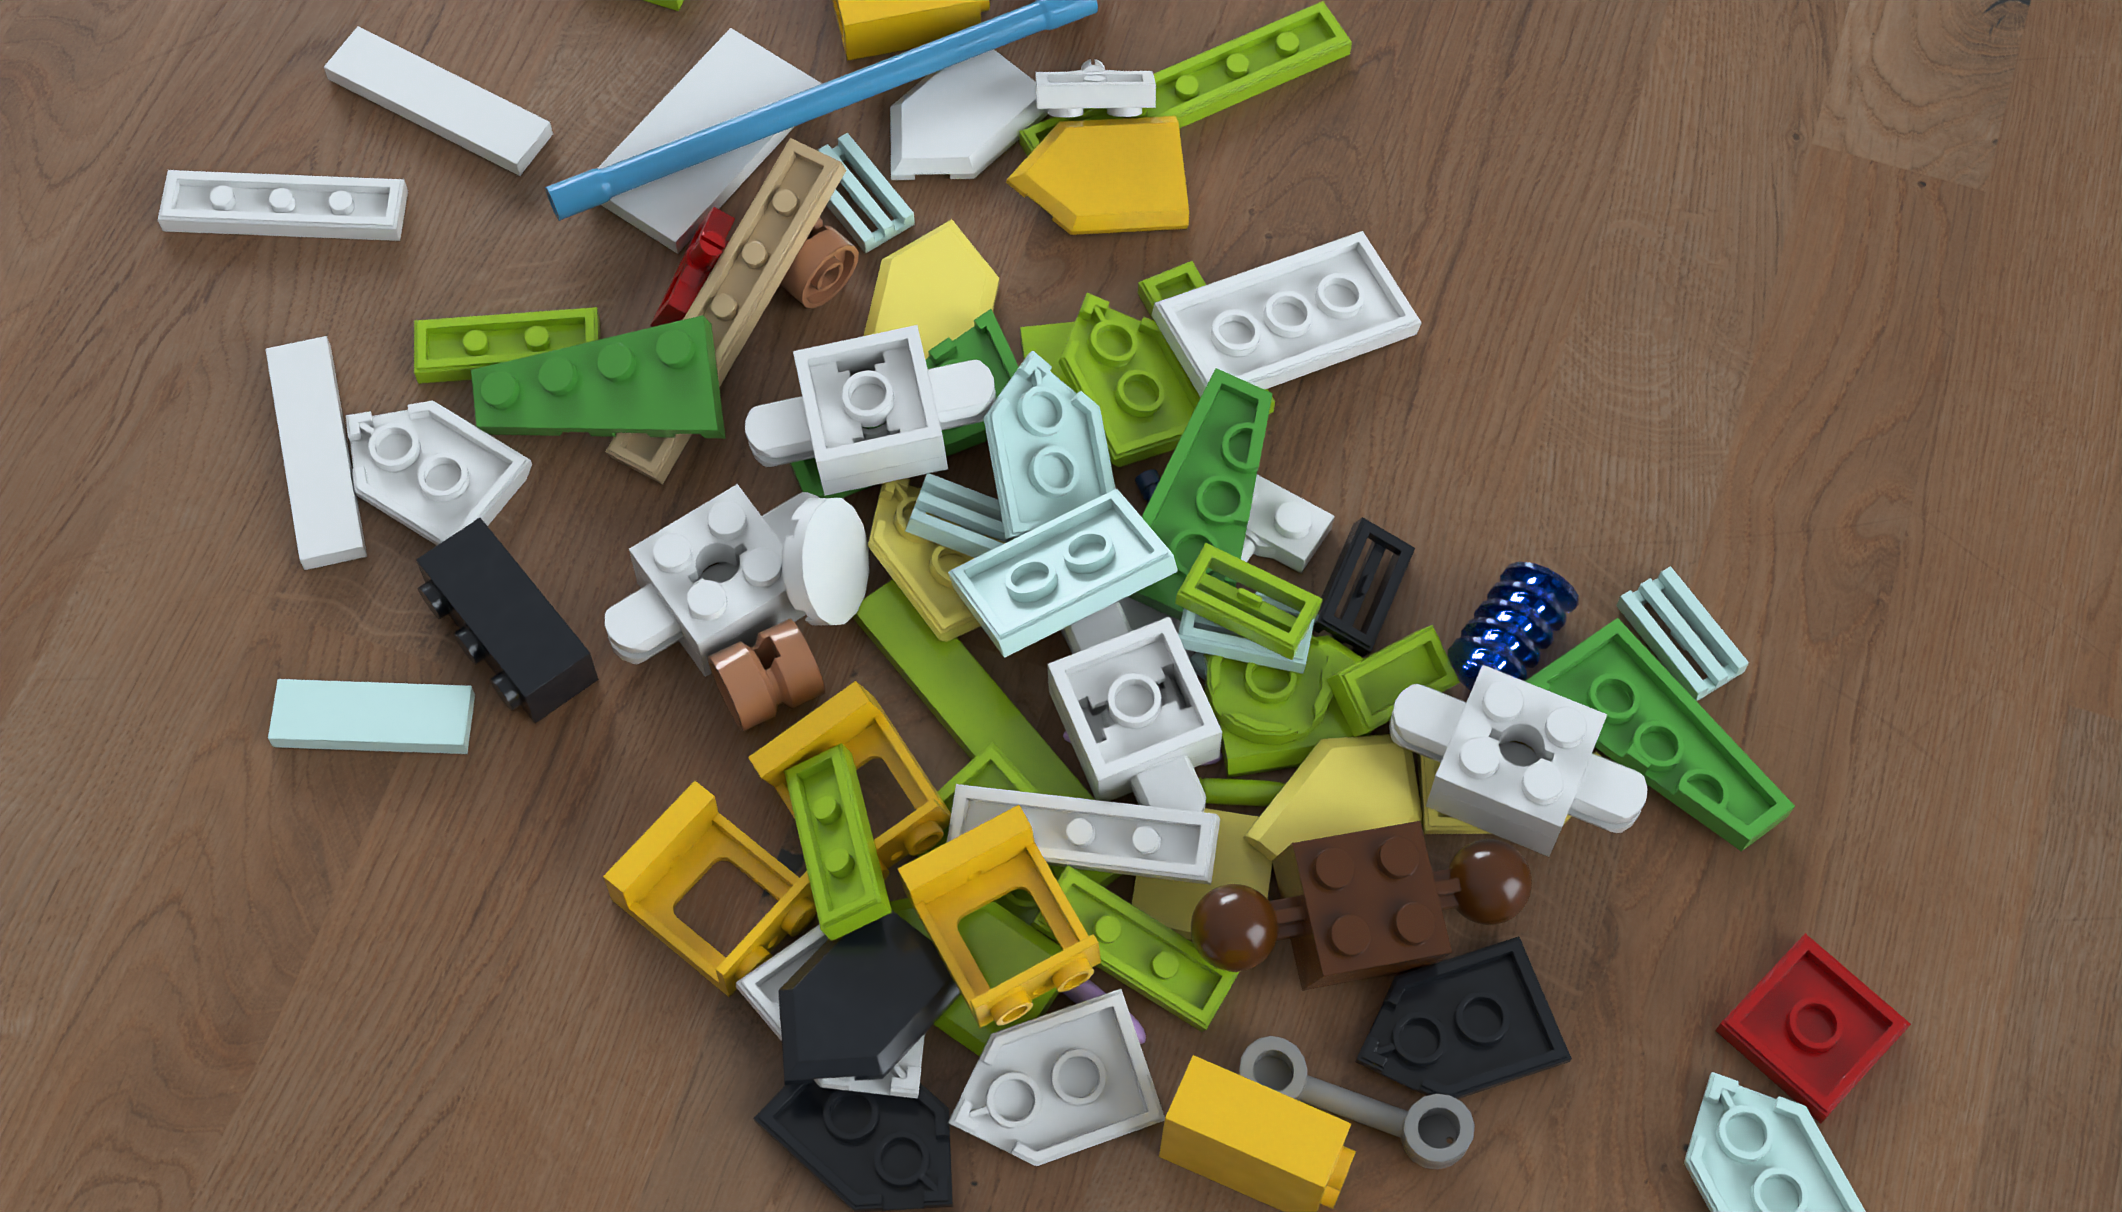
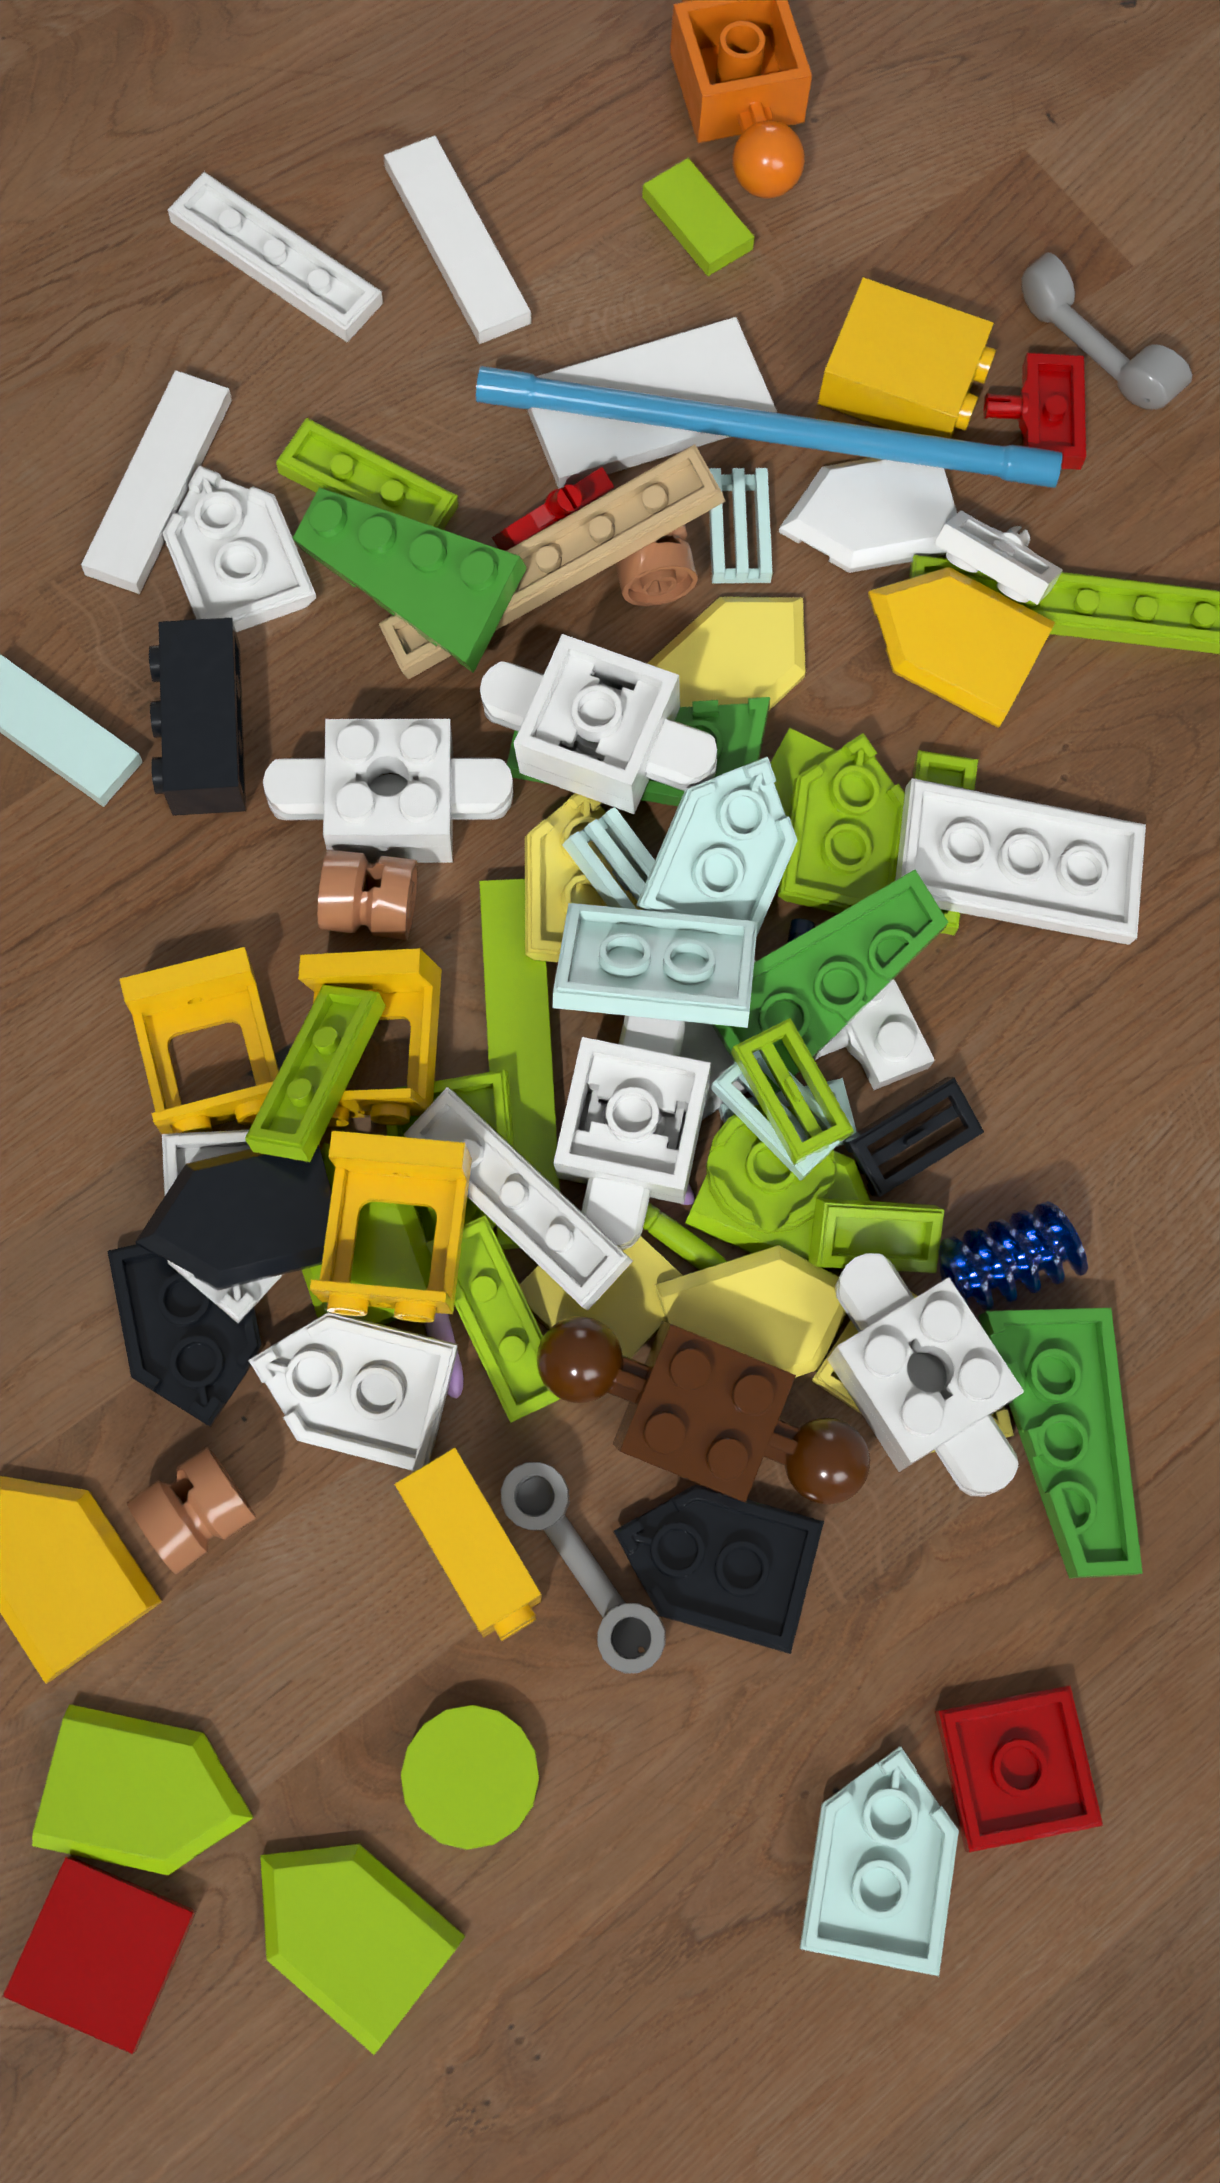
camera: 30 degrees right, 10 degrees up
white tile [782,498,869,625] -> none
light aqua tile [1616,566,1749,701] -> none

